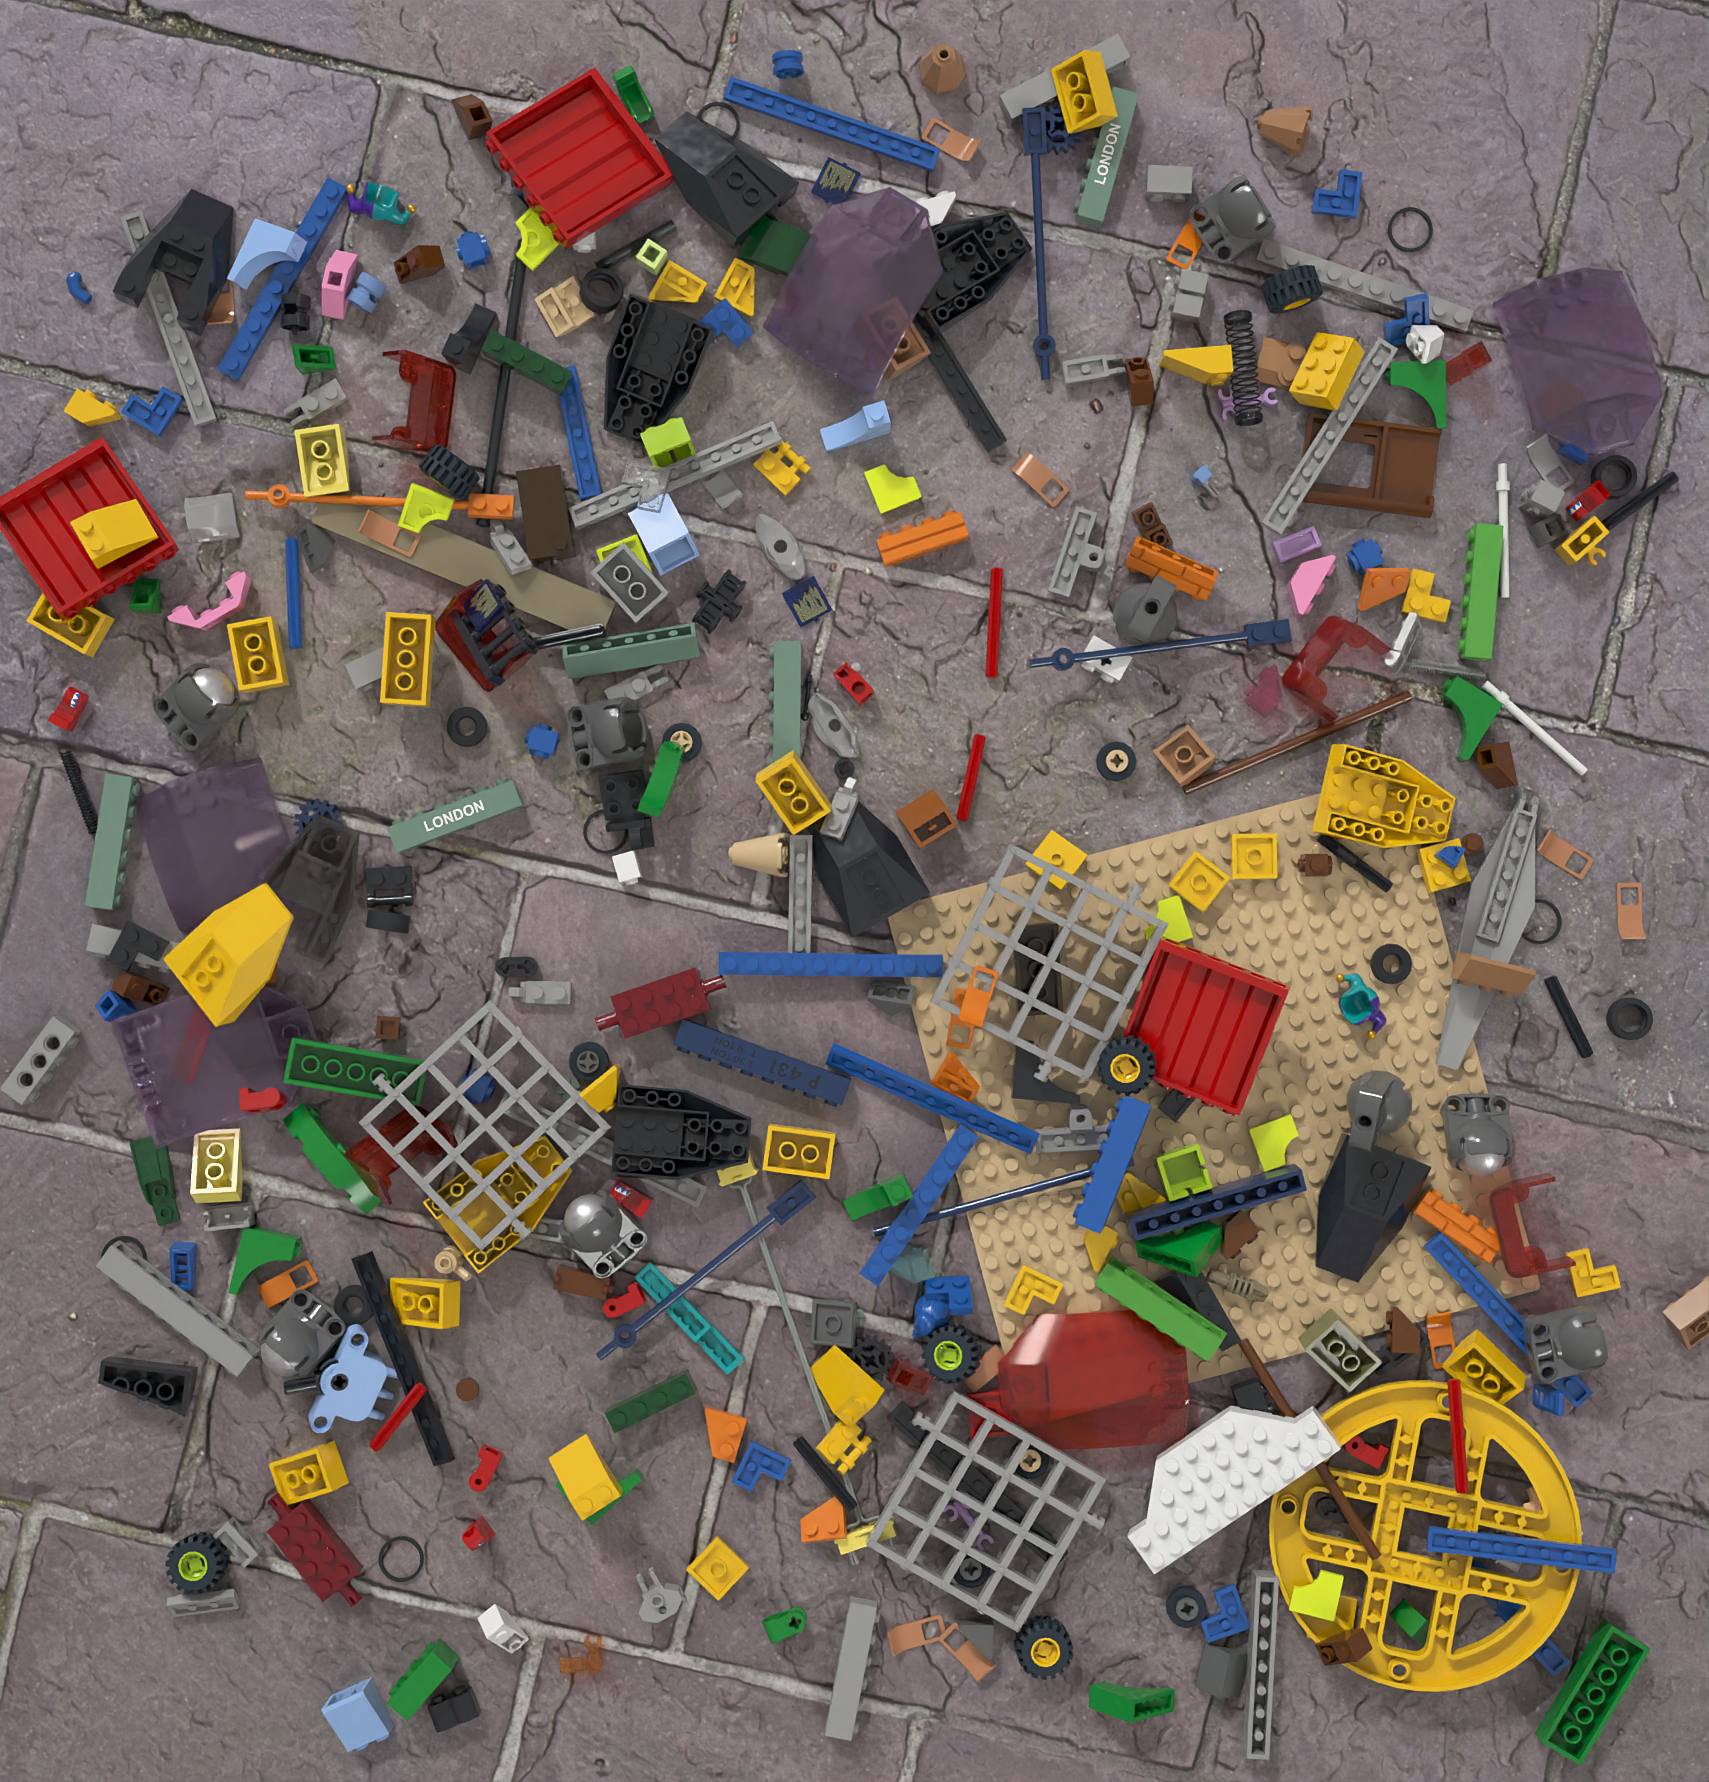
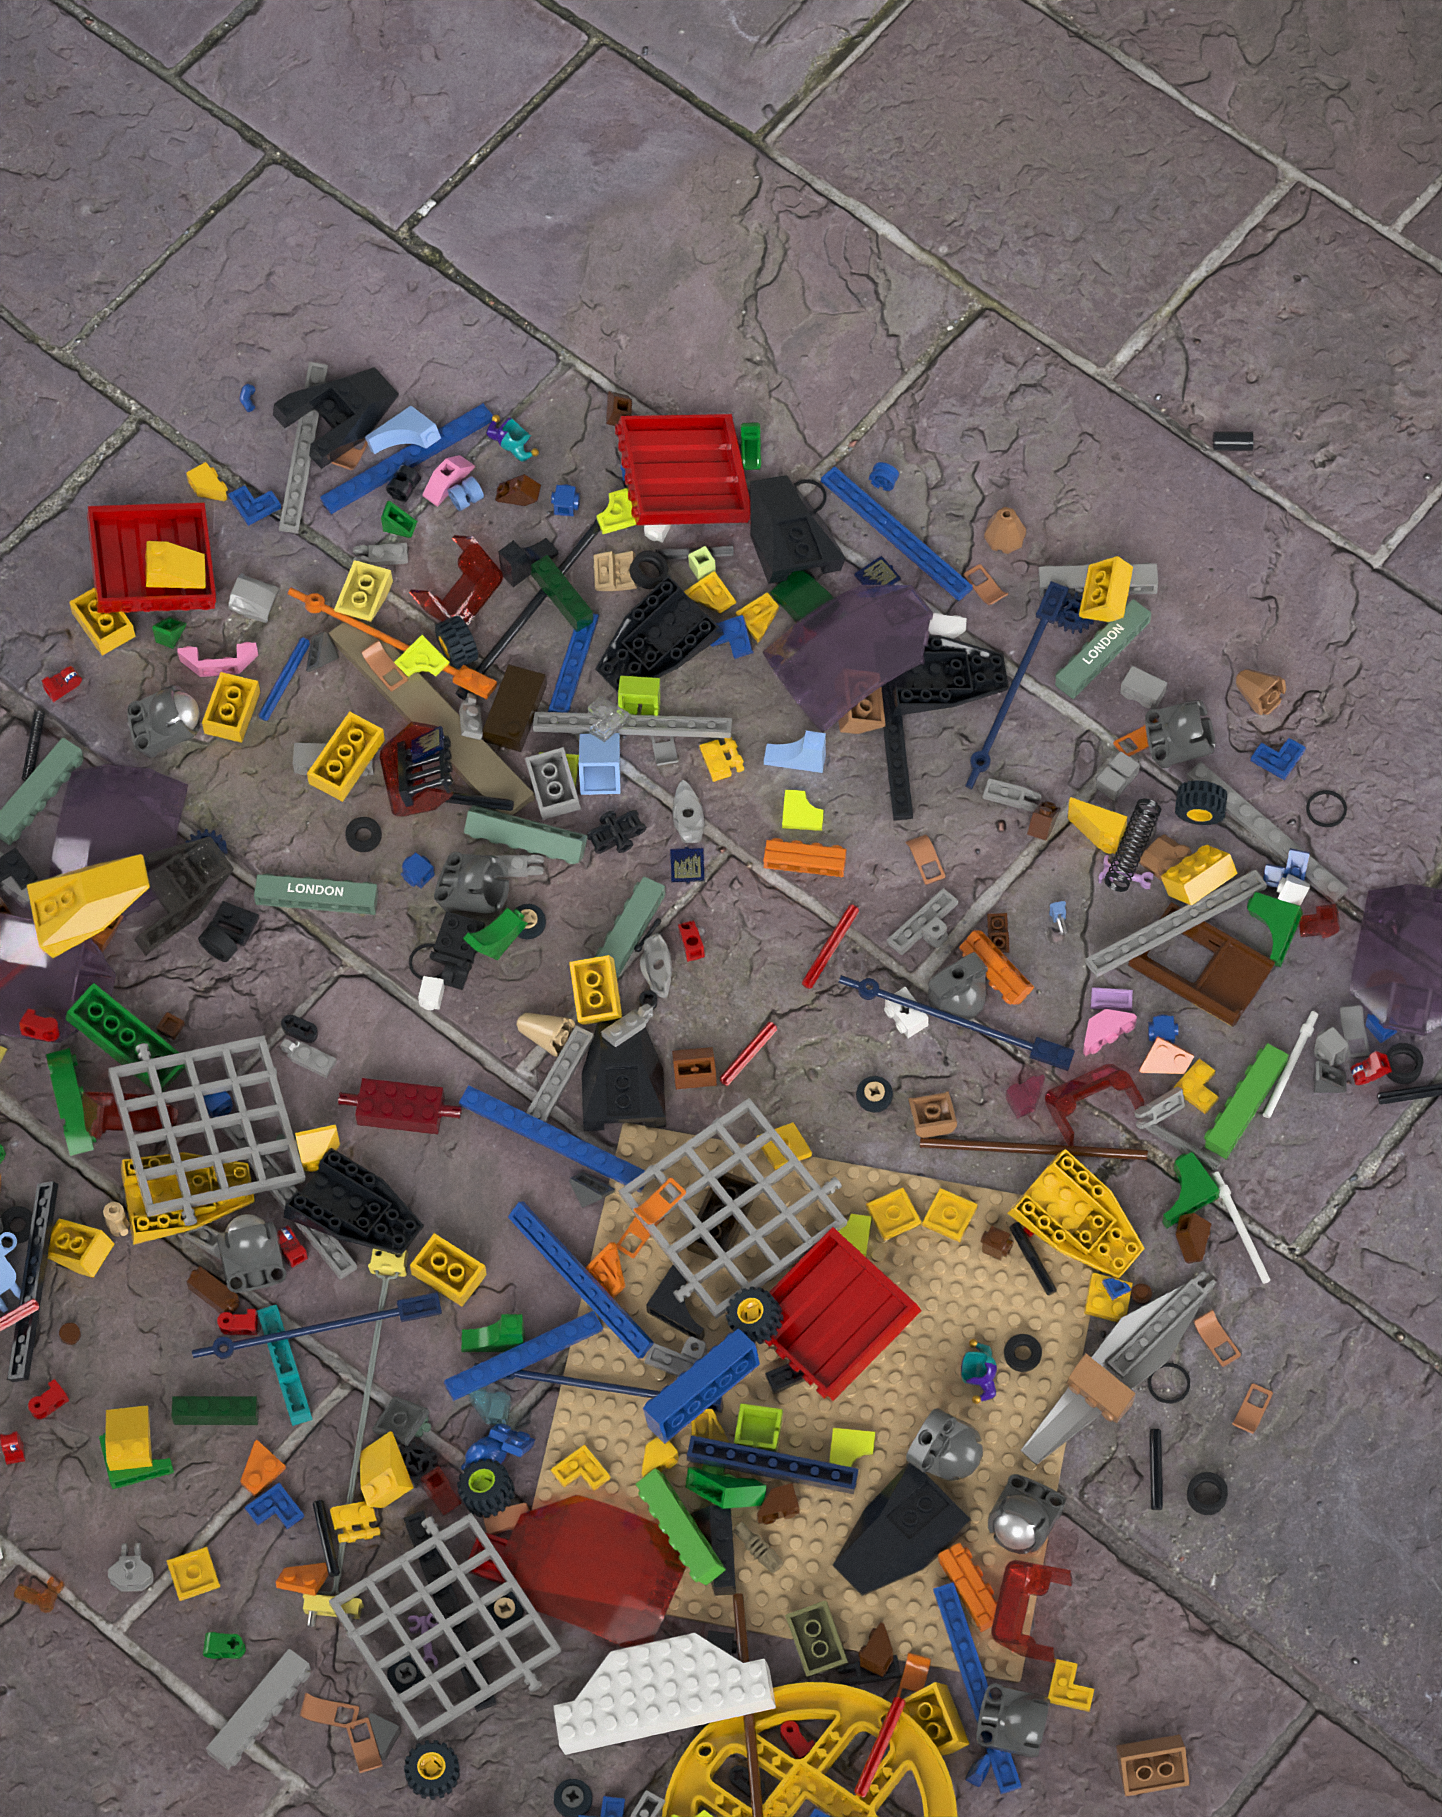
camera: 25 degrees right, 25 degrees down
black wheel [569,1041,609,1082] -> none
dark blue brick [673,1019,851,1107] -> none
yellow brick [1554,516,1610,566] -> none

